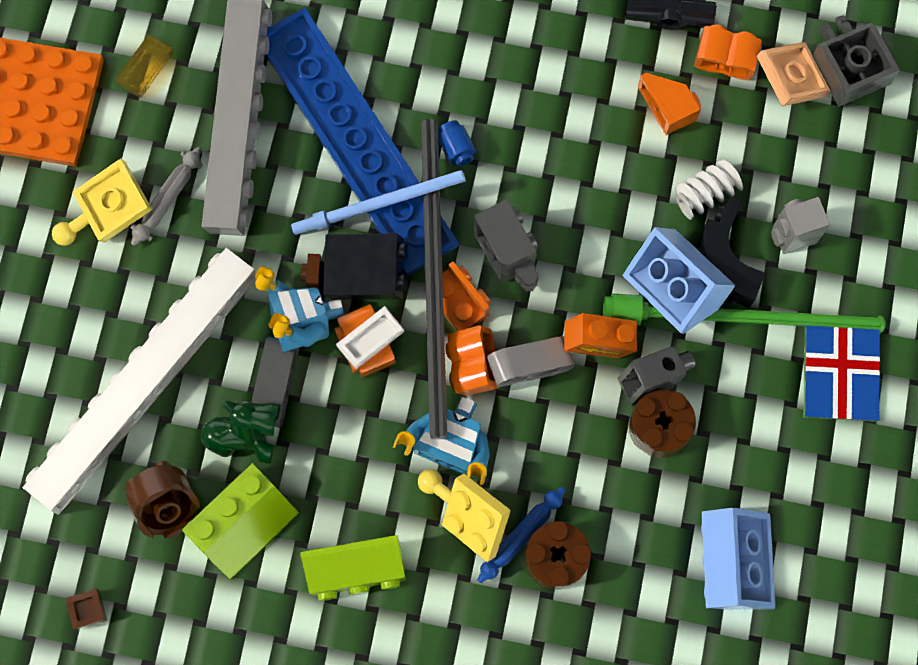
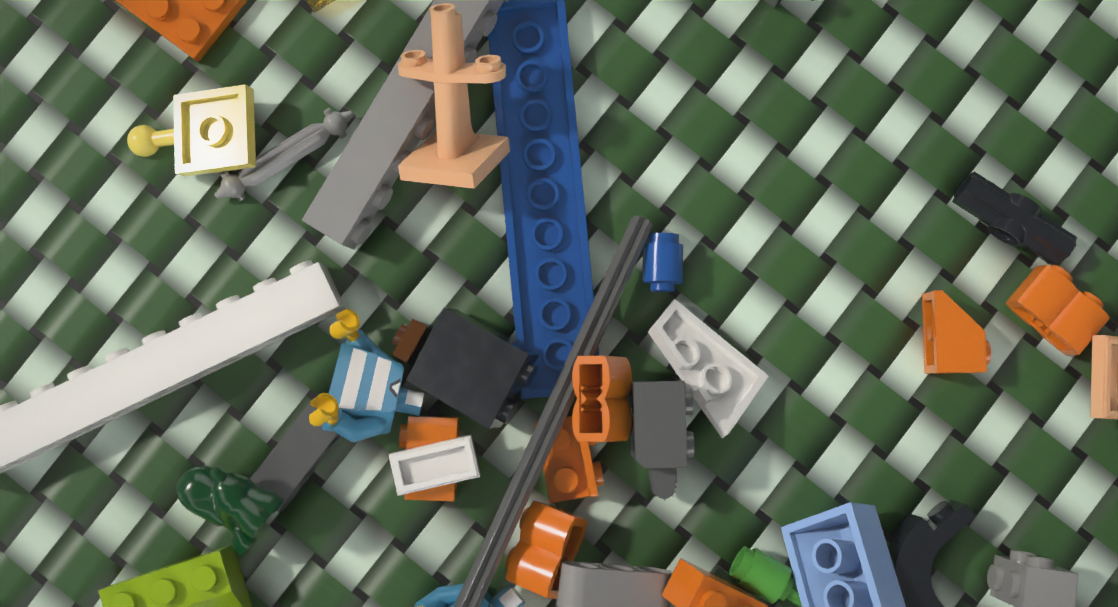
camera: 25 degrees right, 10 degrees up
reddish brown brick [125,461,199,538] -> none
light blue bar [291,170,466,235] -> none
white piece [675,159,743,220] -> none
none -> light nougat piece [398,3,510,189]
none -> orange brick [572,356,632,442]
none -> white wing [648,299,769,438]

